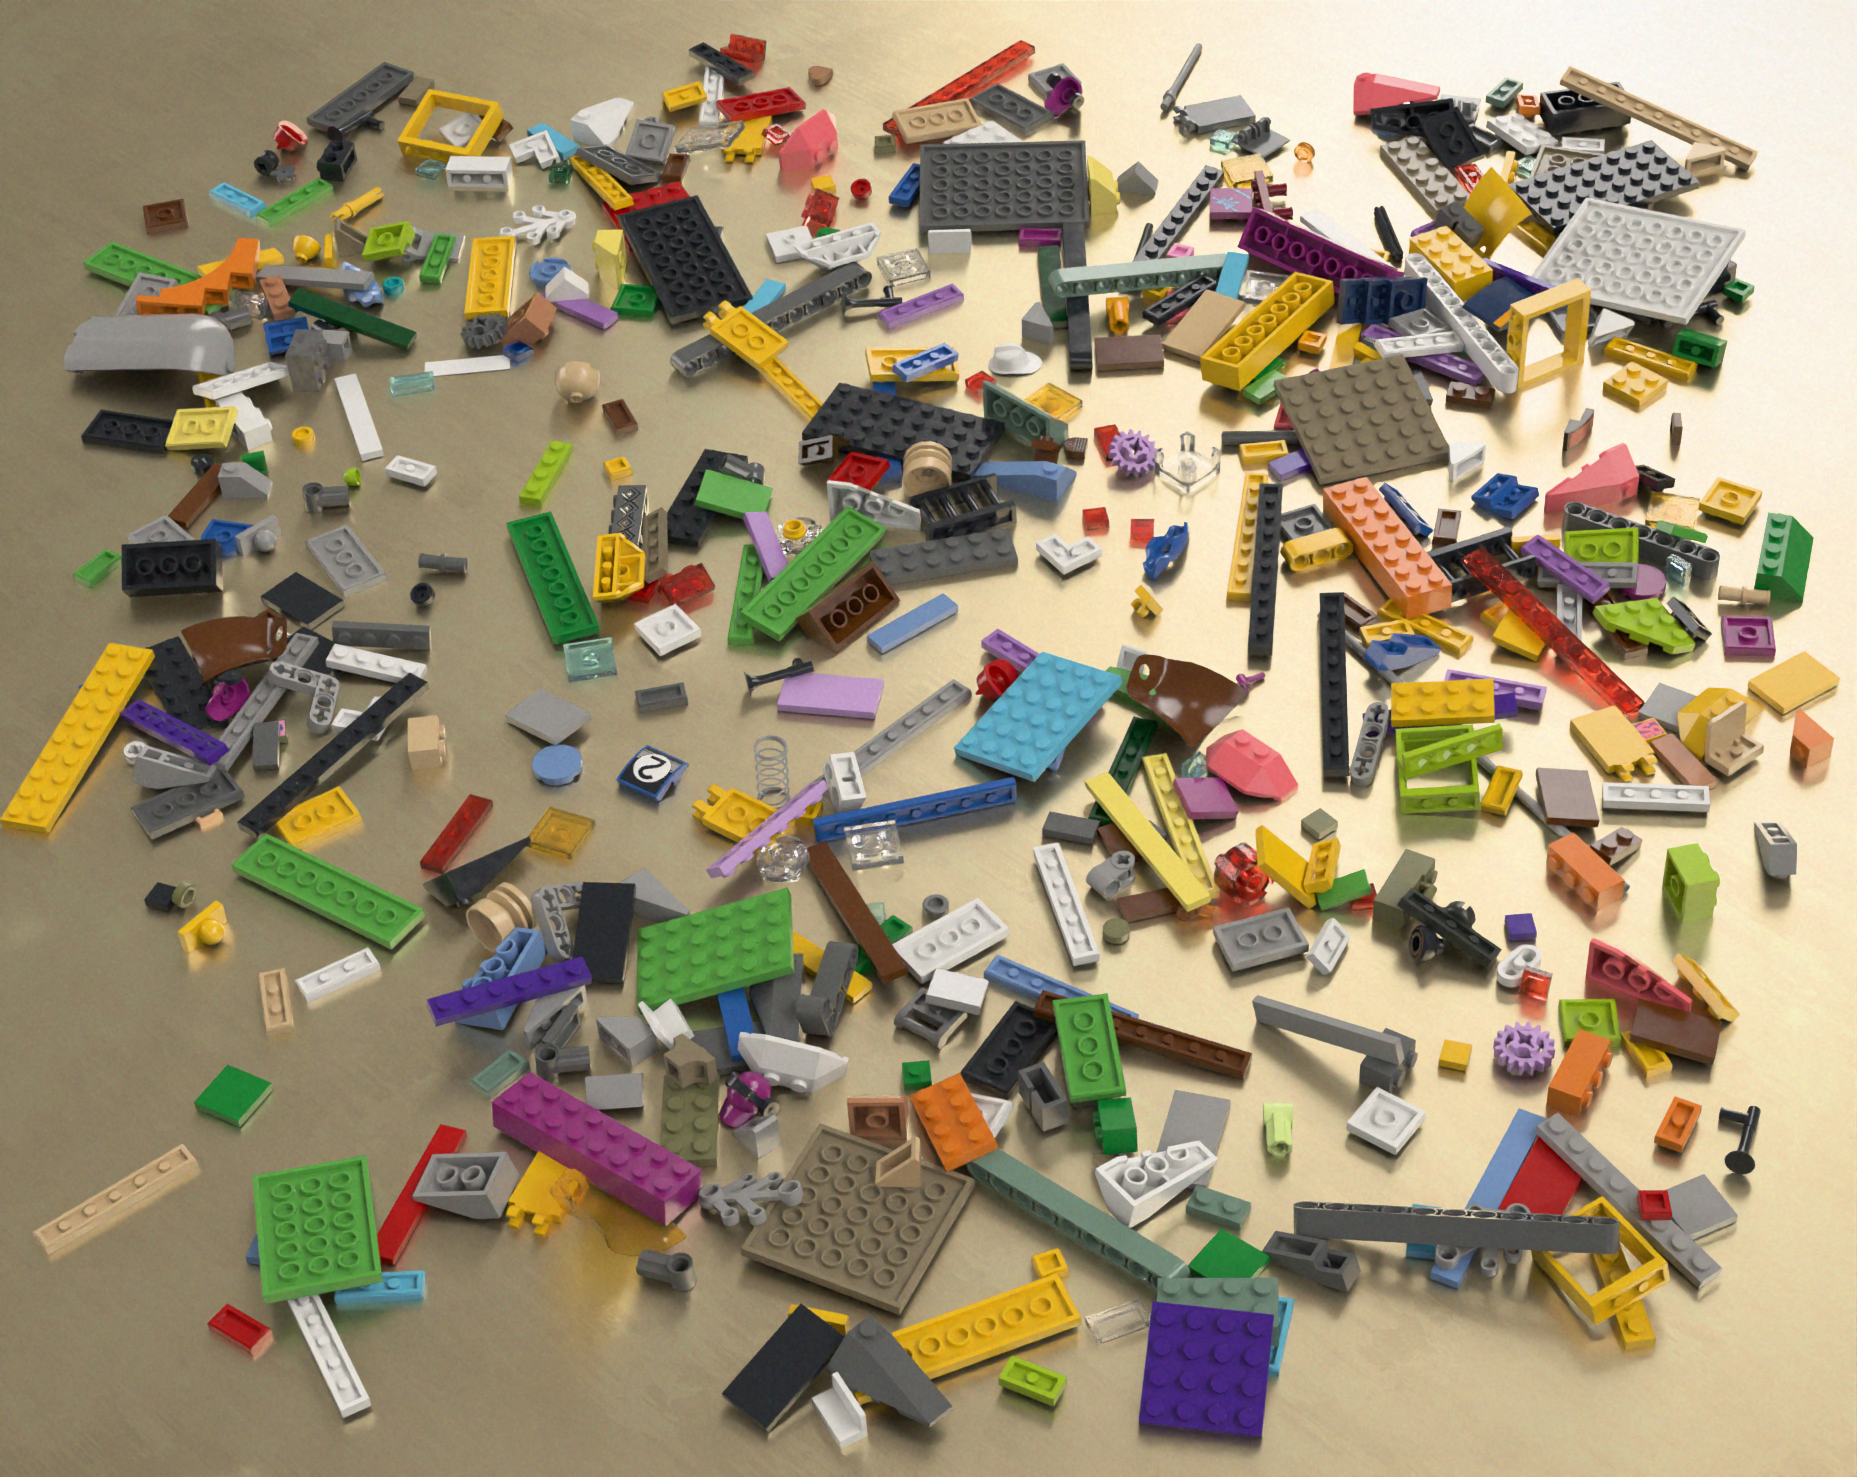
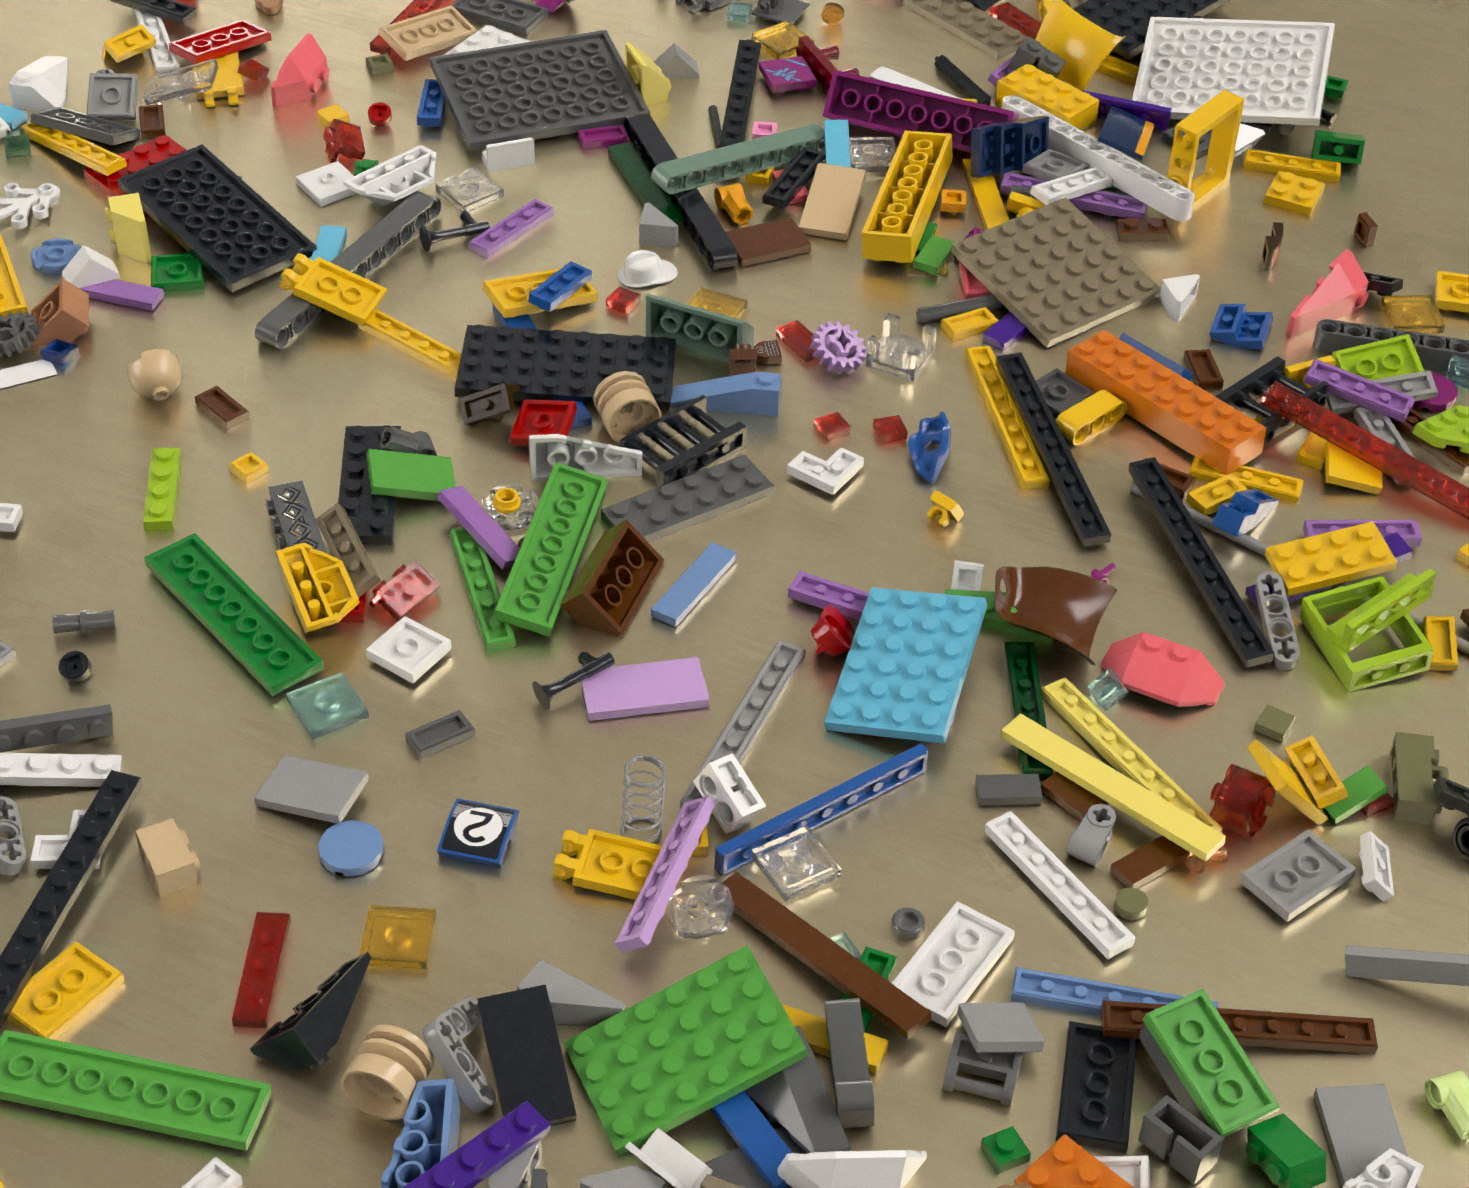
camera: 25 degrees left, 0 degrees up
tile [1172,777,1239,819] -> none
bright green tile [1656,520,1708,544] -> none

